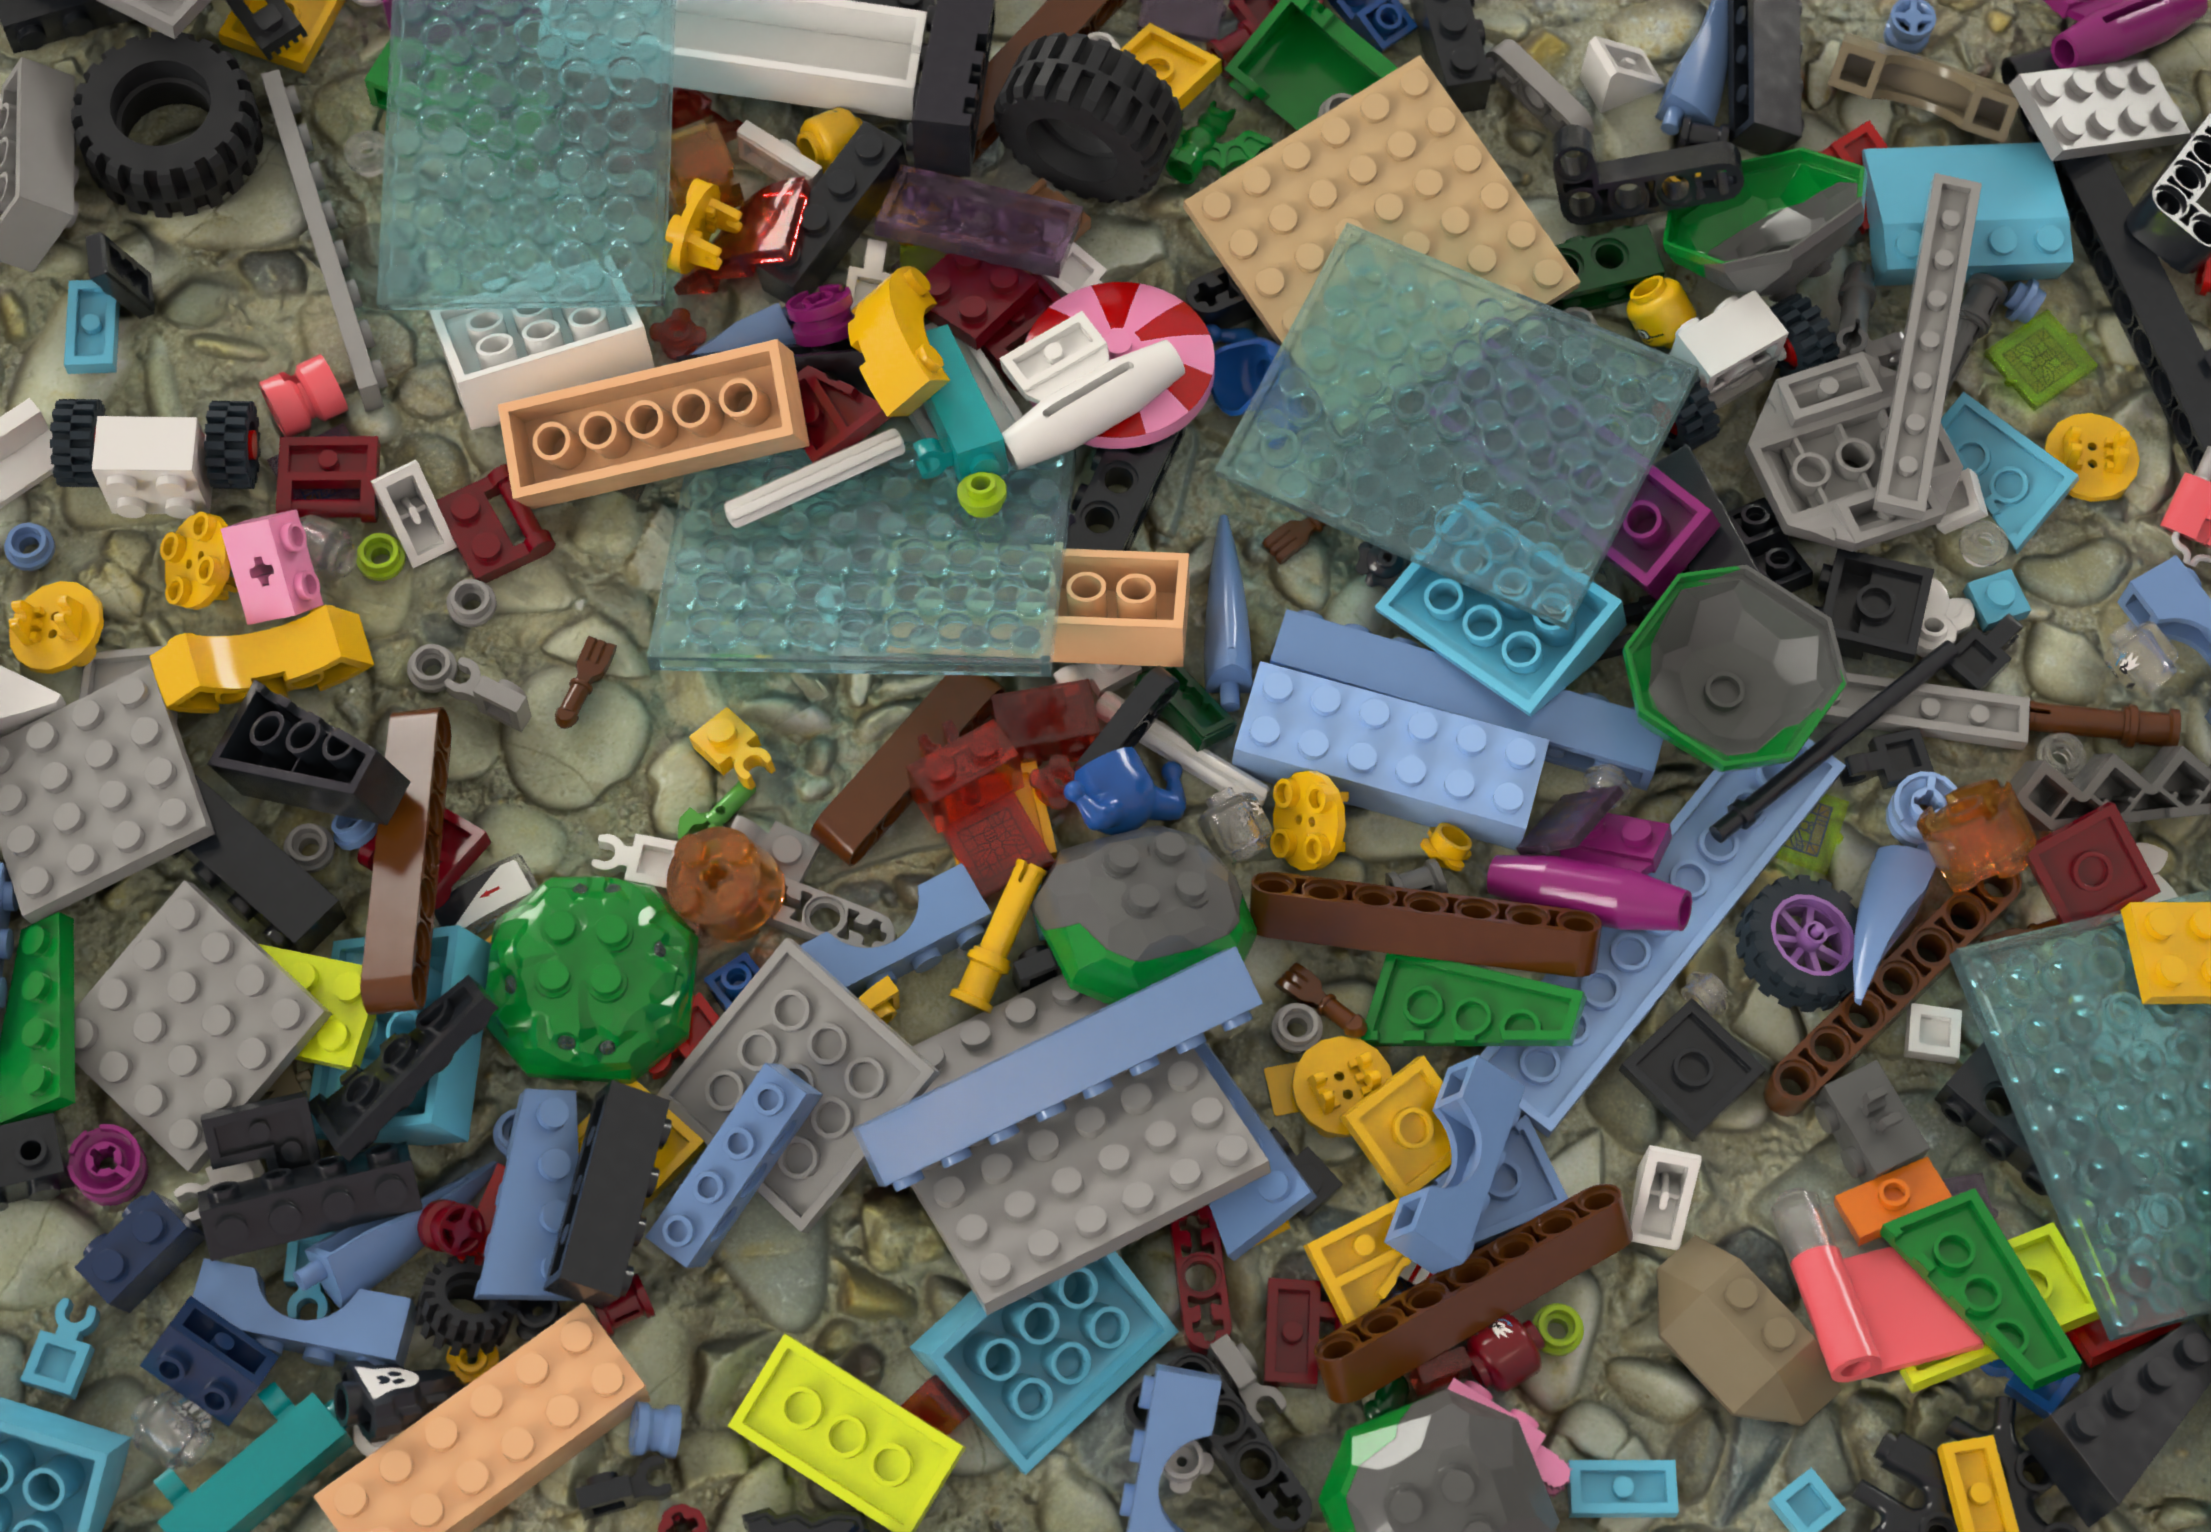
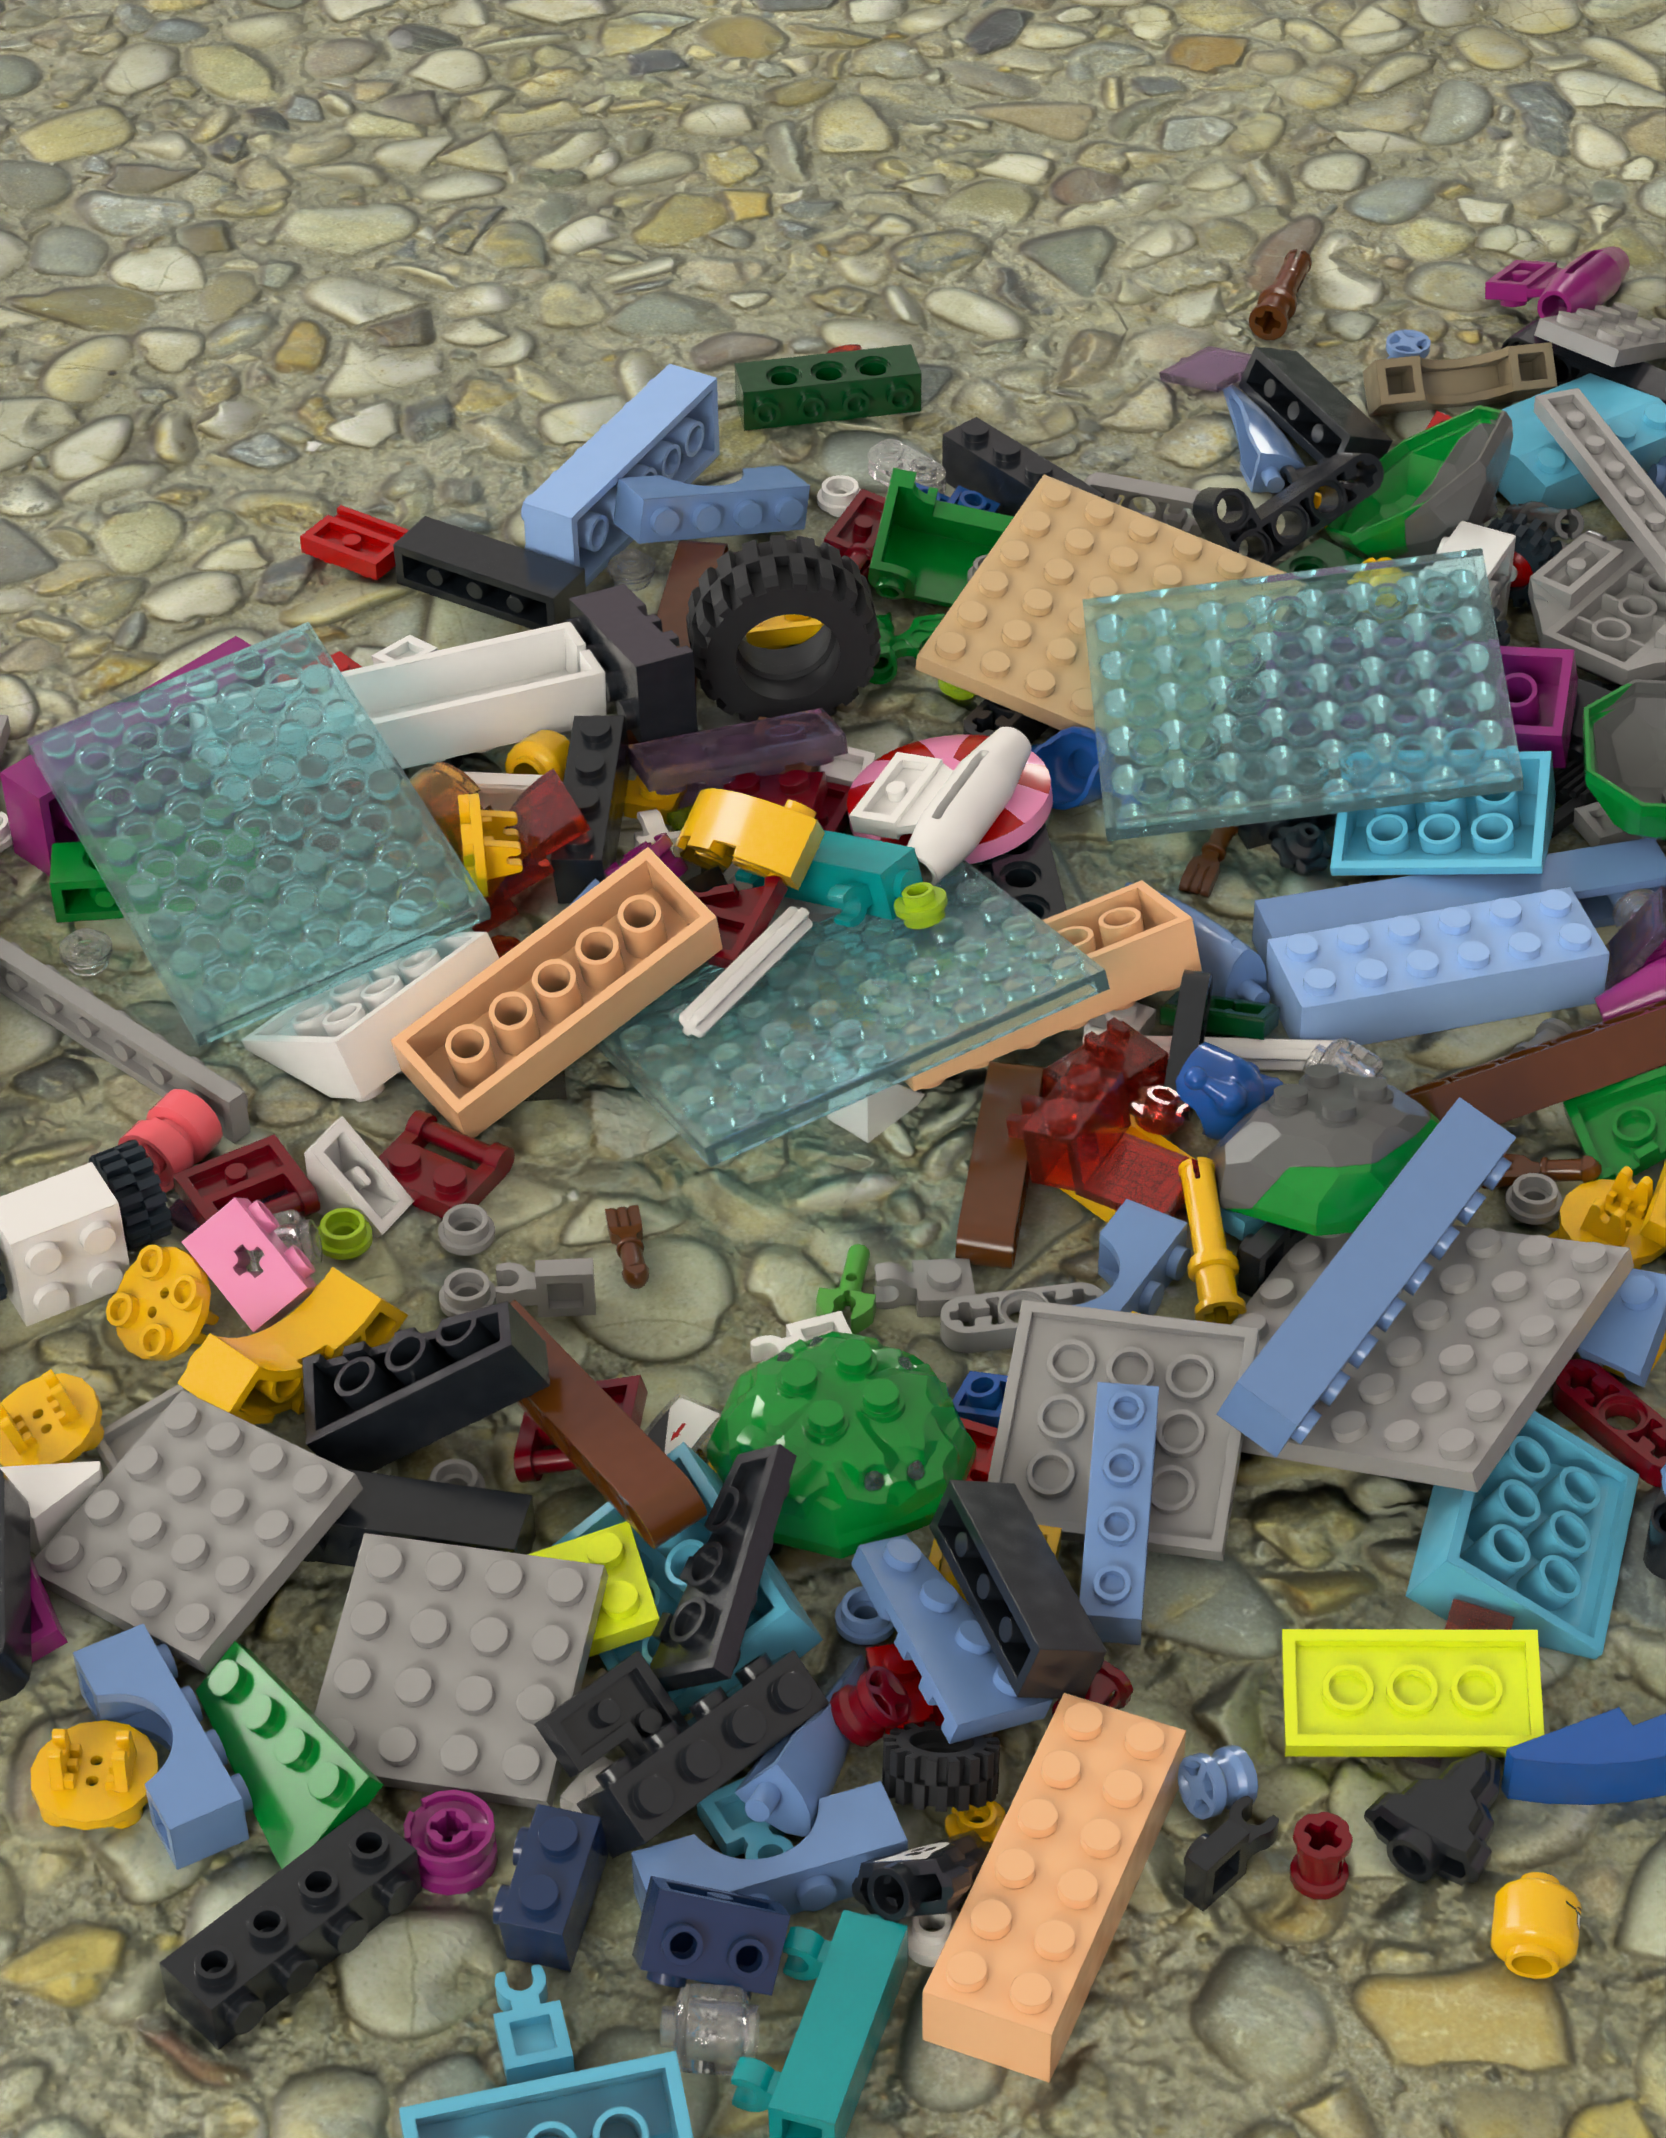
camera: 25 degrees left, 25 degrees down
medium blue plate [331,815,378,850] -> none
black plate [516,1300,566,1341] -> none
clear orange brick [667,826,785,942] -> none
yellow plate [689,707,776,790] -> none
yellow plate [1270,771,1349,871] -> none
yellow plate [1420,823,1472,871] -> none
white slope [1579,36,1664,113] -> none

